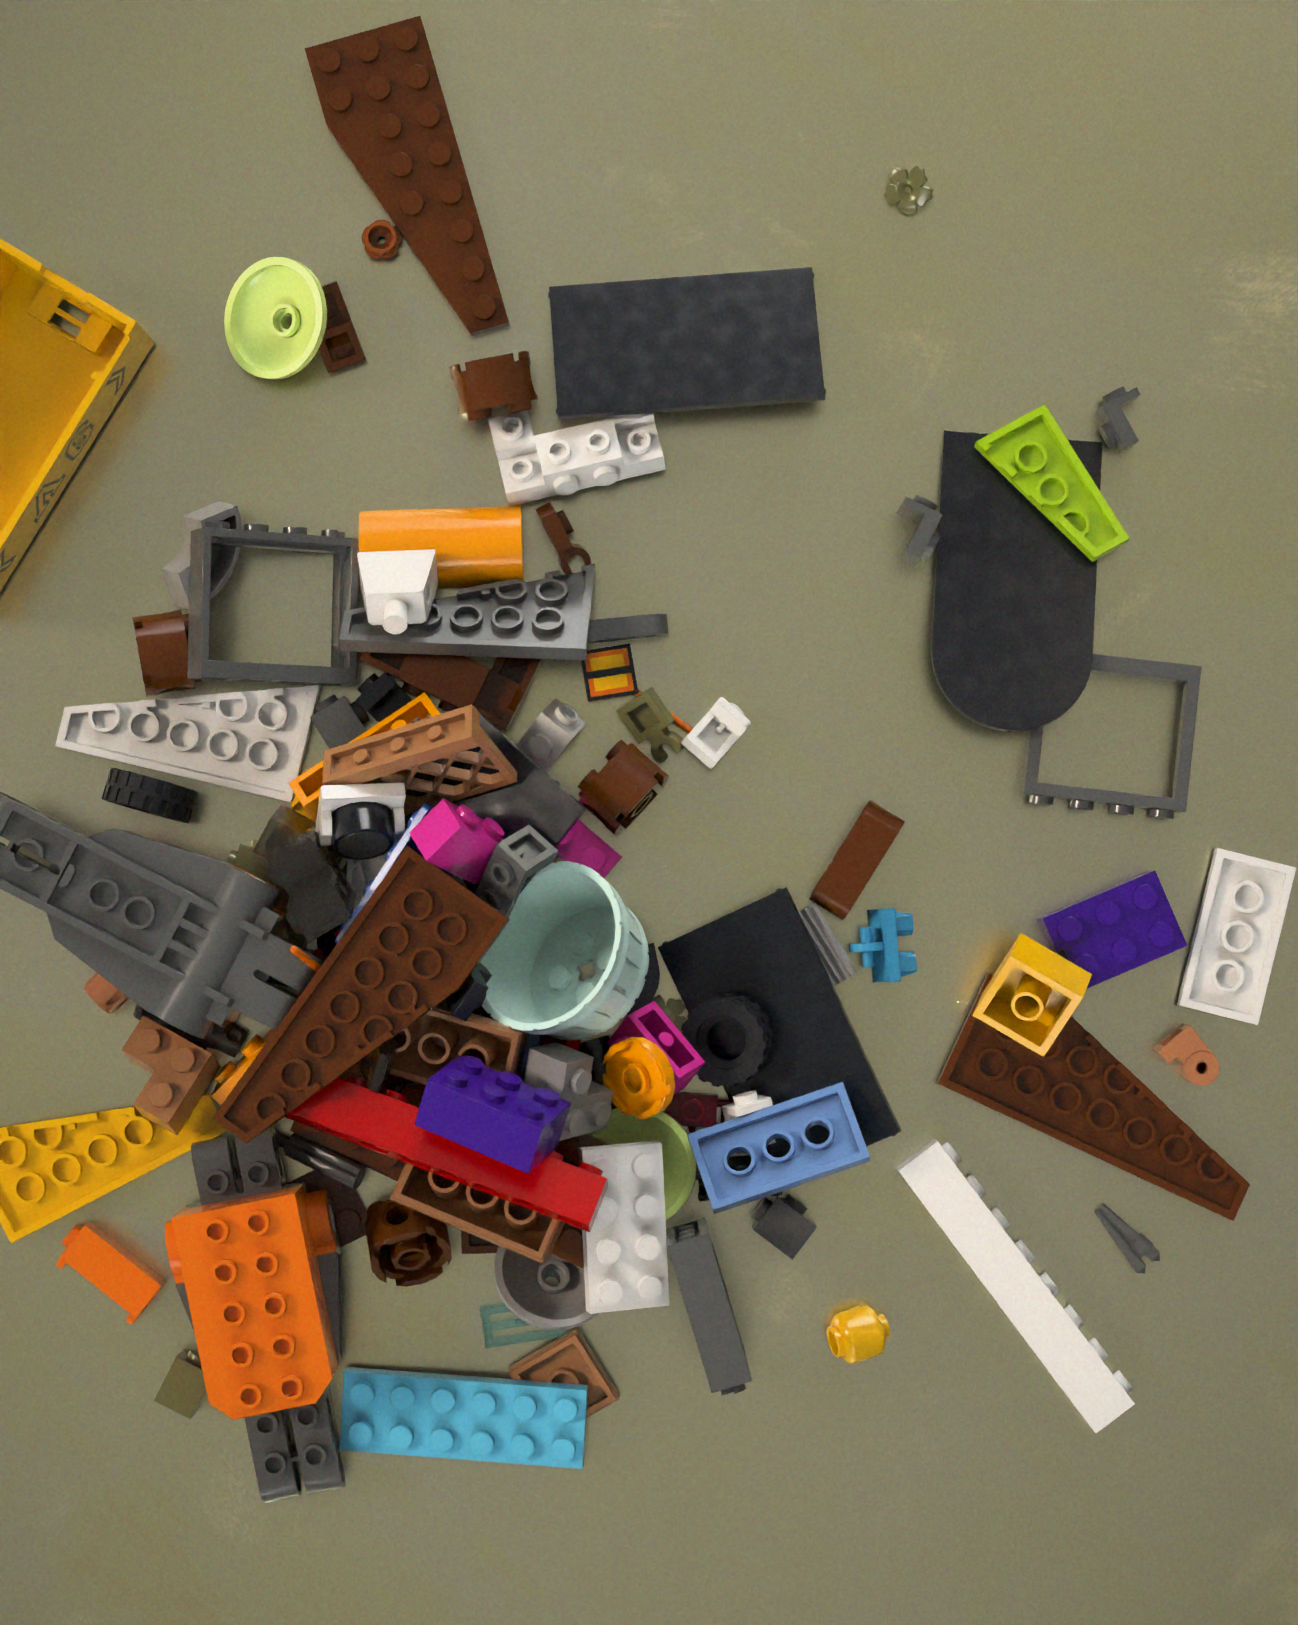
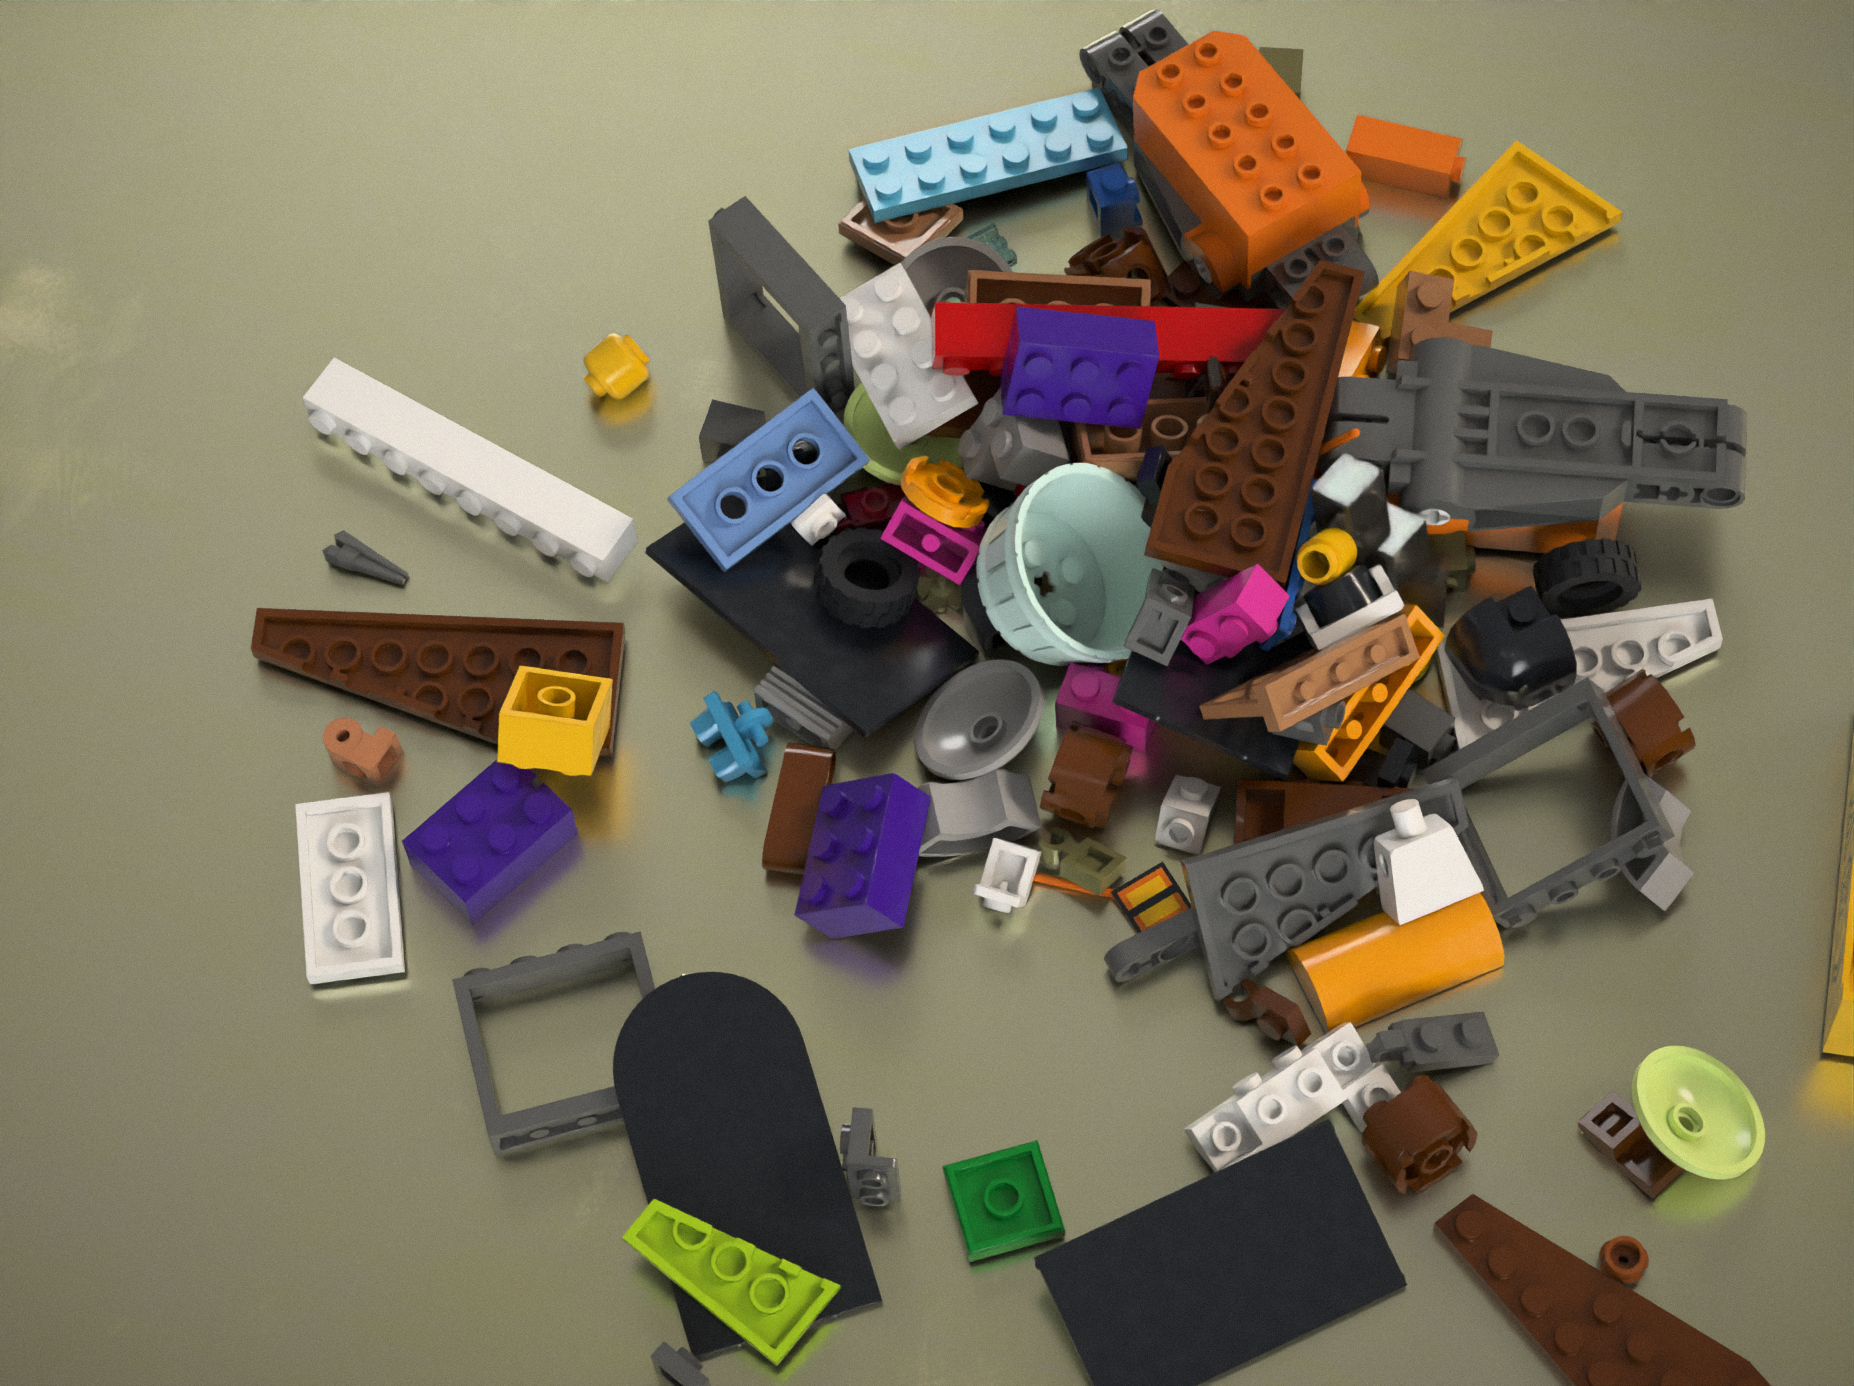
camera: 165 degrees right, 25 degrees down
none -> dark purple brick [794,773,931,939]
none -> light grey dish [914,660,1044,780]
none -> light grey brick [917,768,1041,857]
none -> green plate [942,1140,1065,1262]
none -> blue brick [1086,163,1143,237]
none -> yellow brick [1297,528,1357,585]
none -> dark grey hinge [1366,1011,1499,1073]
none -> black brick [1445,586,1577,710]

